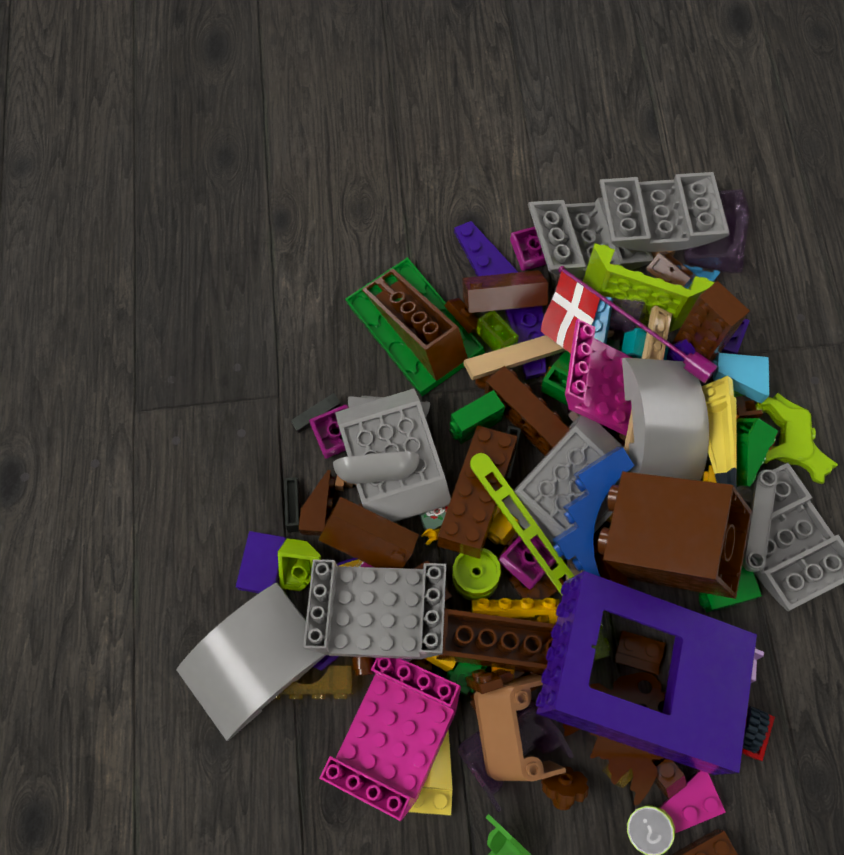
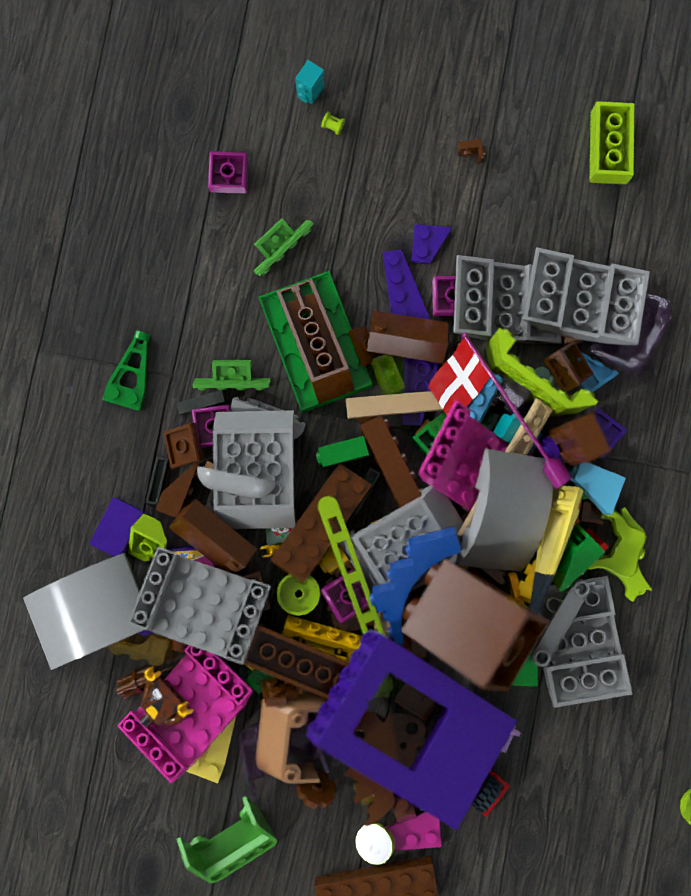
camera: 10 degrees right, 15 degrees up
none -> green plate [102,331,151,411]
none -> reddish brown piece [116,665,173,699]
none -> torso [140,666,193,728]
none -> reddish brown tile [163,423,203,469]
none -> bright green bracket [193,360,271,390]
none -> magenta brick [208,152,248,193]
none -> bright green bracket [253,219,314,276]
none -> teal piece [295,60,324,104]
none -> lime bush [321,111,345,135]
none -> dark purple wing [411,224,451,265]
none -> reddish brown bracket [457,139,486,164]
none -> lime brick [589,101,634,185]

